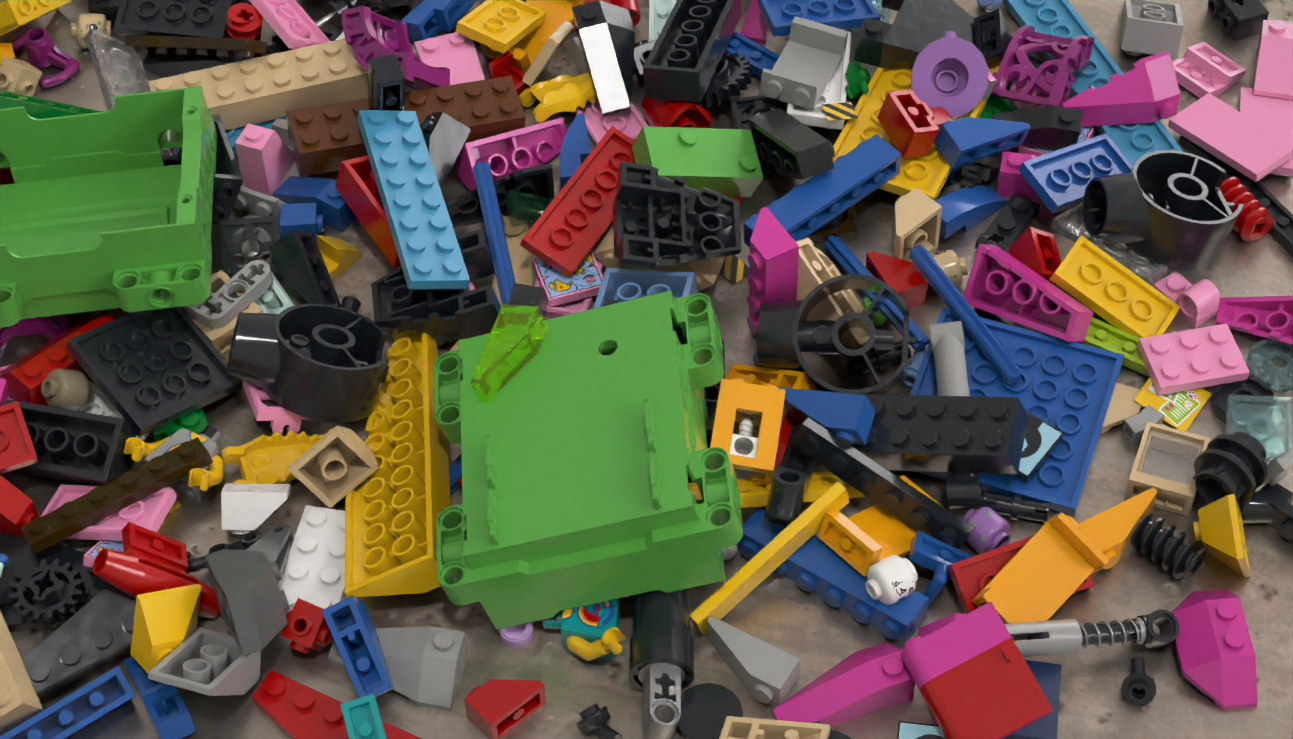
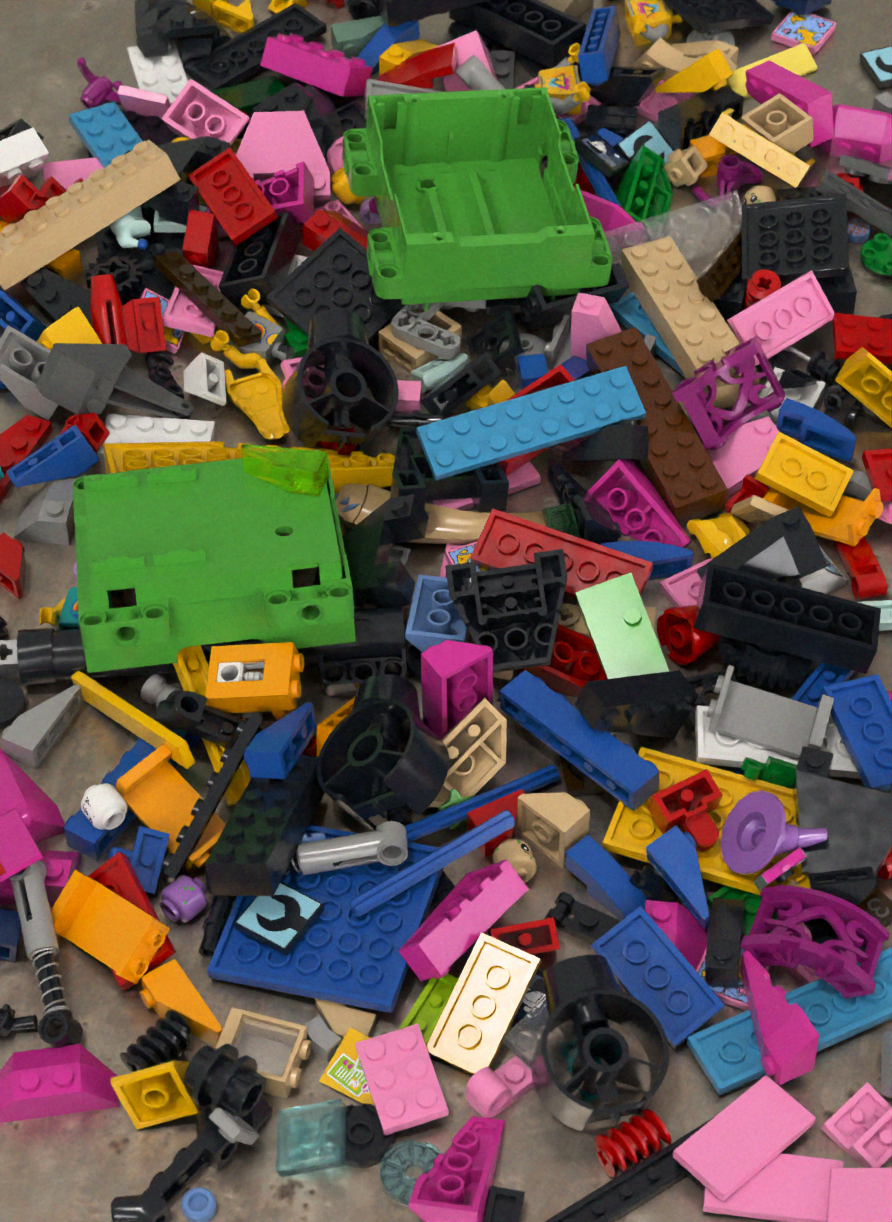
camera: 85 degrees right, 0 degrees up
dark tan head [41,368,91,410] -> none
tan slope [287,426,379,508] -> none
black brick [368,54,405,111] -> none
blue axle [473,161,516,319] -> none
sticker [821,102,858,121] -> none

